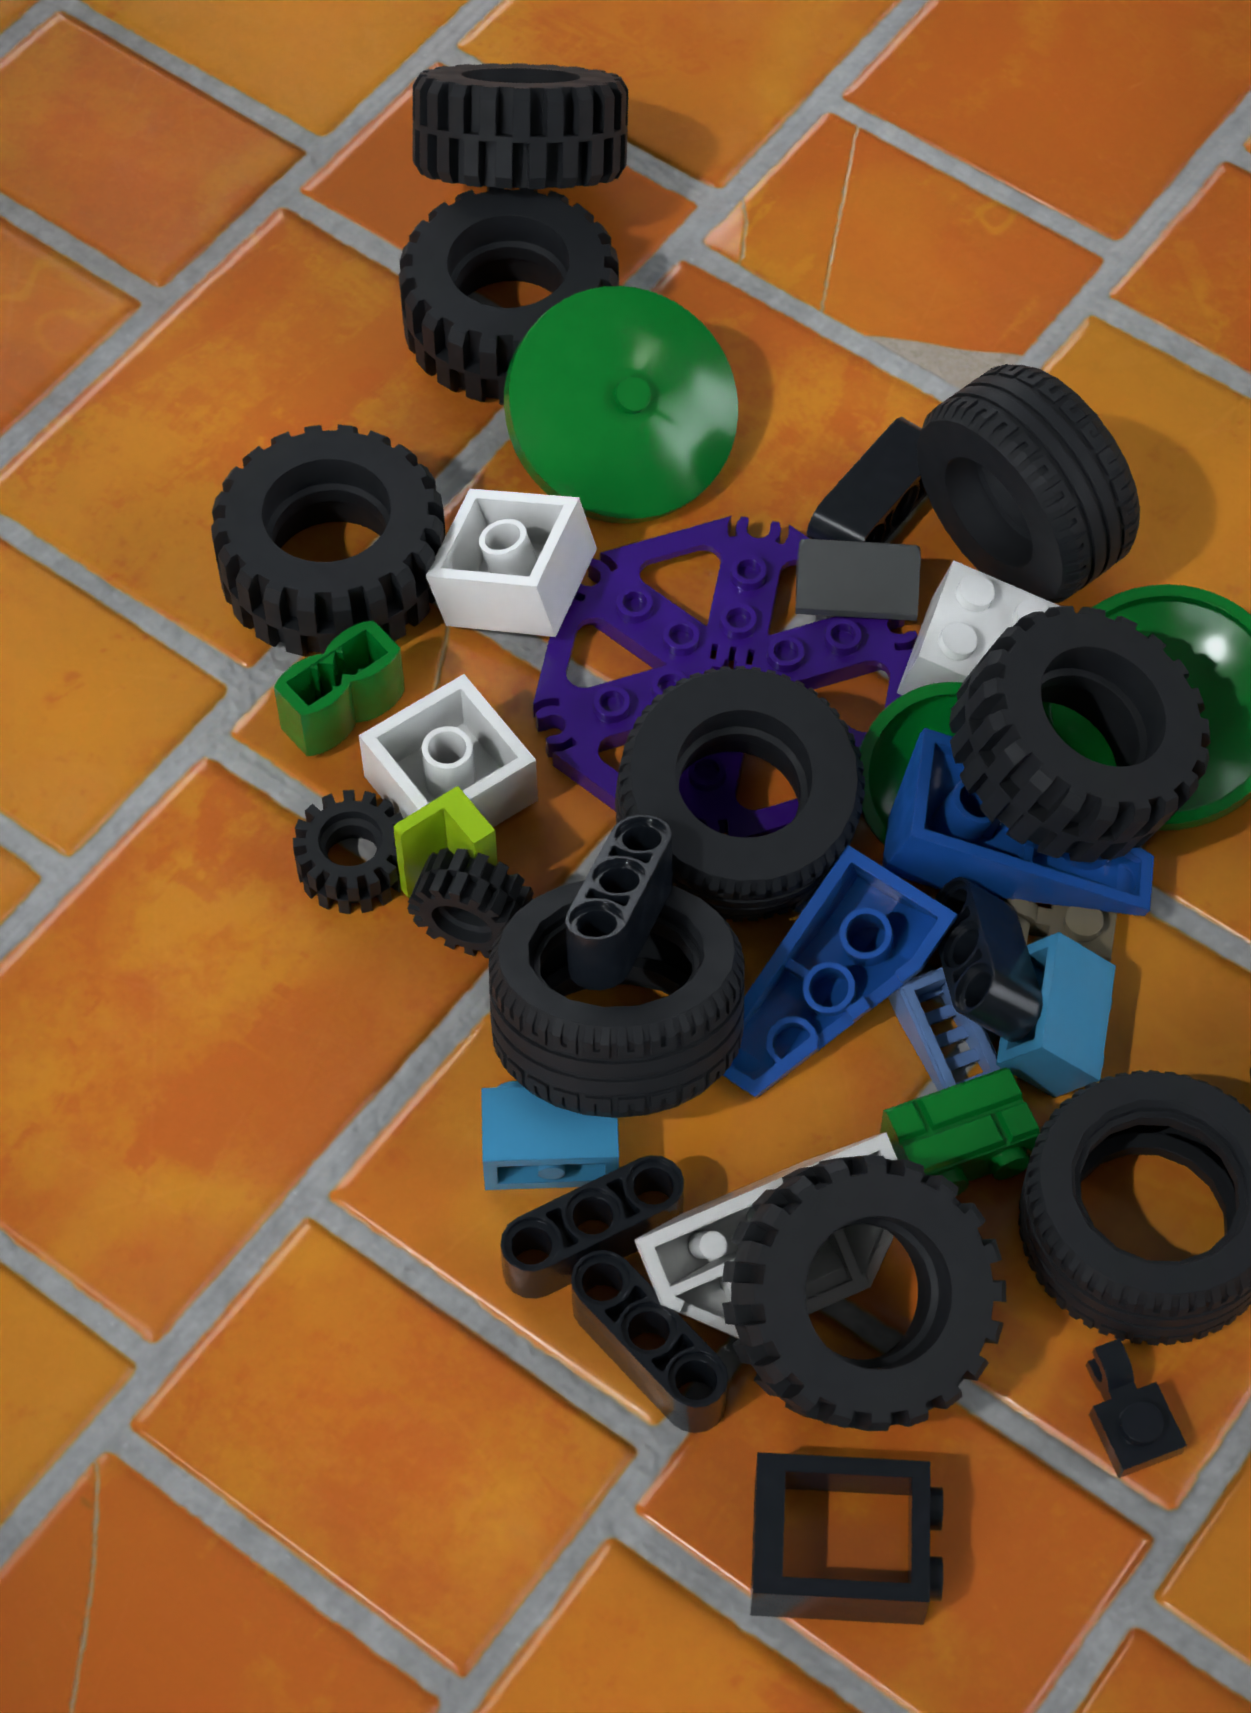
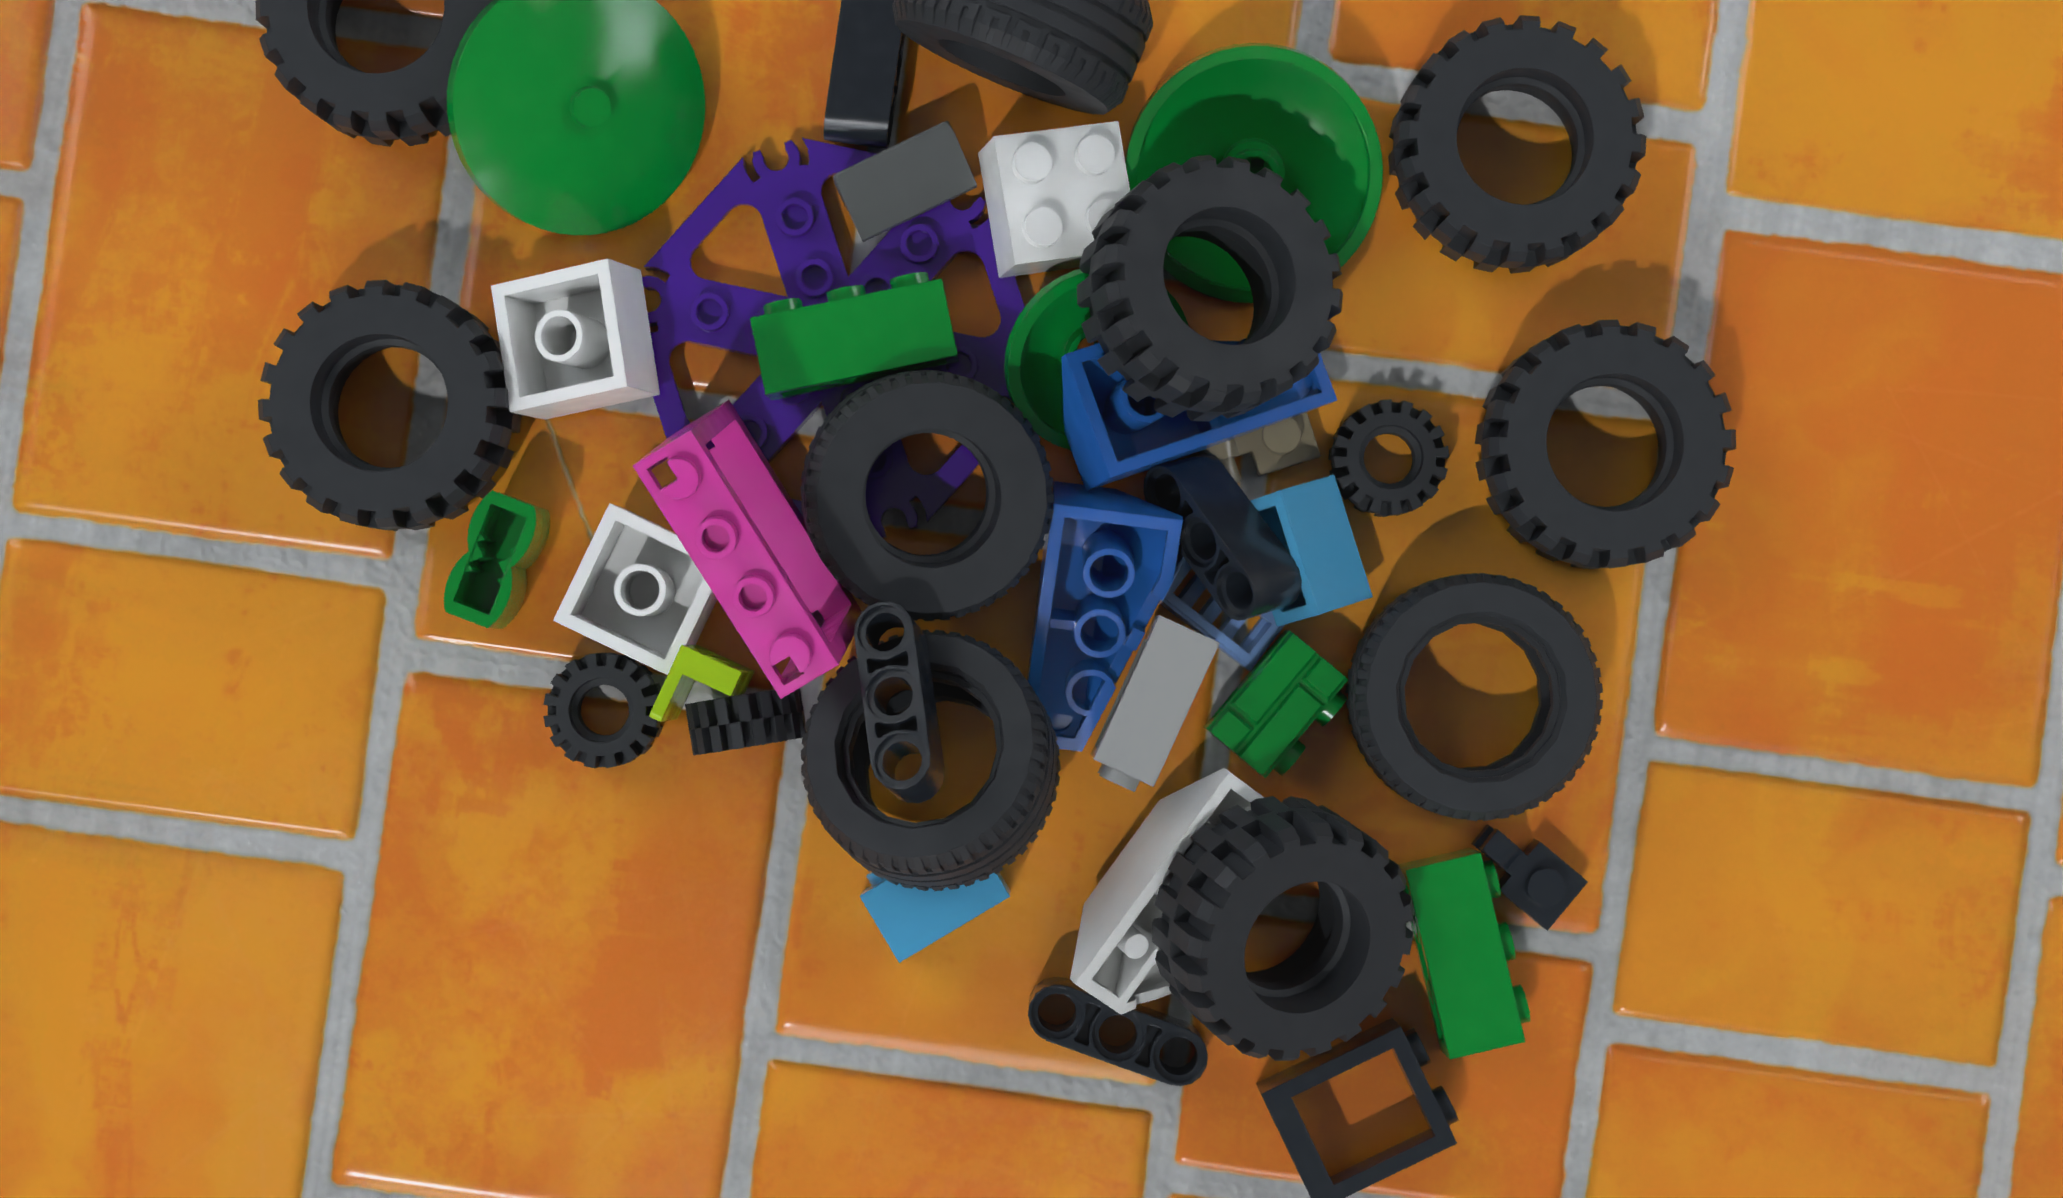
camera: 30 degrees left, 30 degrees up
black beam [500,1155,684,1299] -> none
none -> dark pink window [633,400,862,699]
none -> green brick [750,272,959,400]
none -> light grey window [1091,615,1220,792]
none -> black tyre [1328,399,1449,517]
none -> green brick [1399,848,1531,1059]

